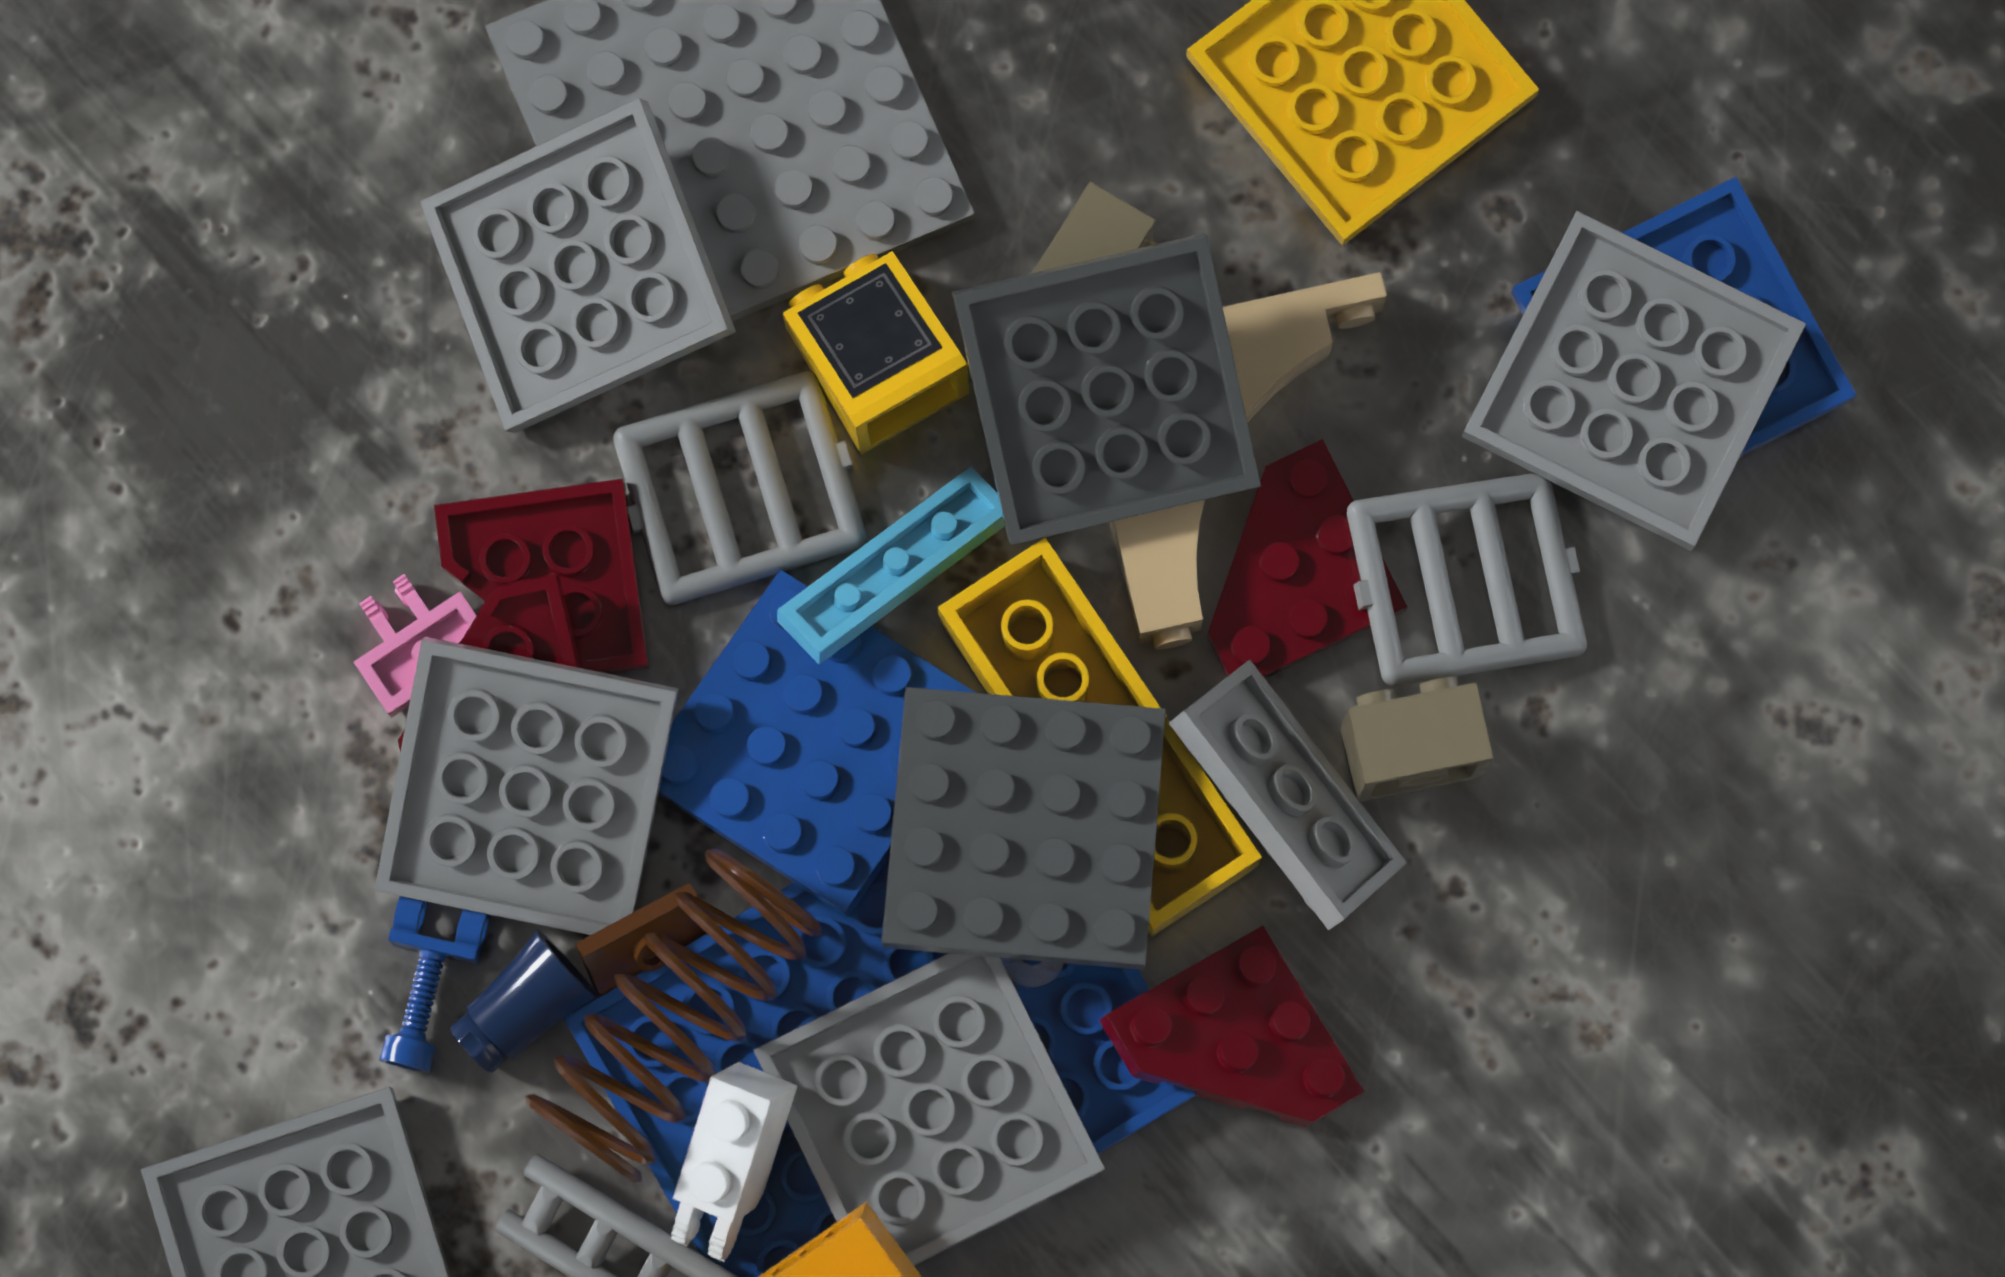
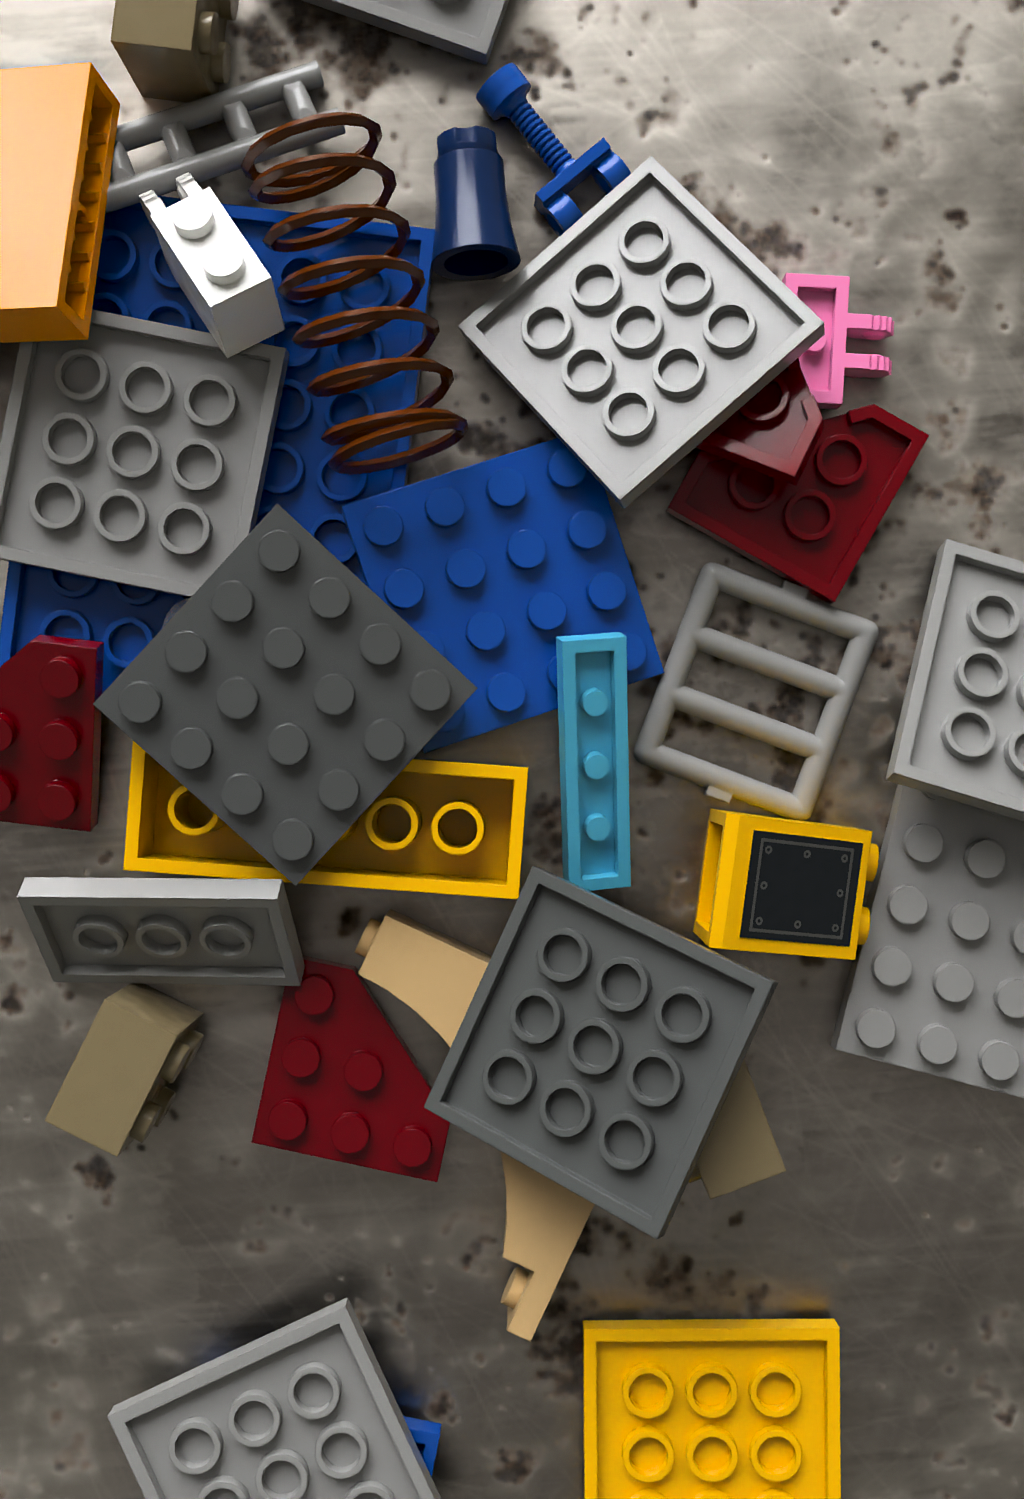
camera: 125 degrees right, 10 degrees up
reddish brown plate [575,883,707,997] -> none
light grey bar [1347,473,1587,686] -> none

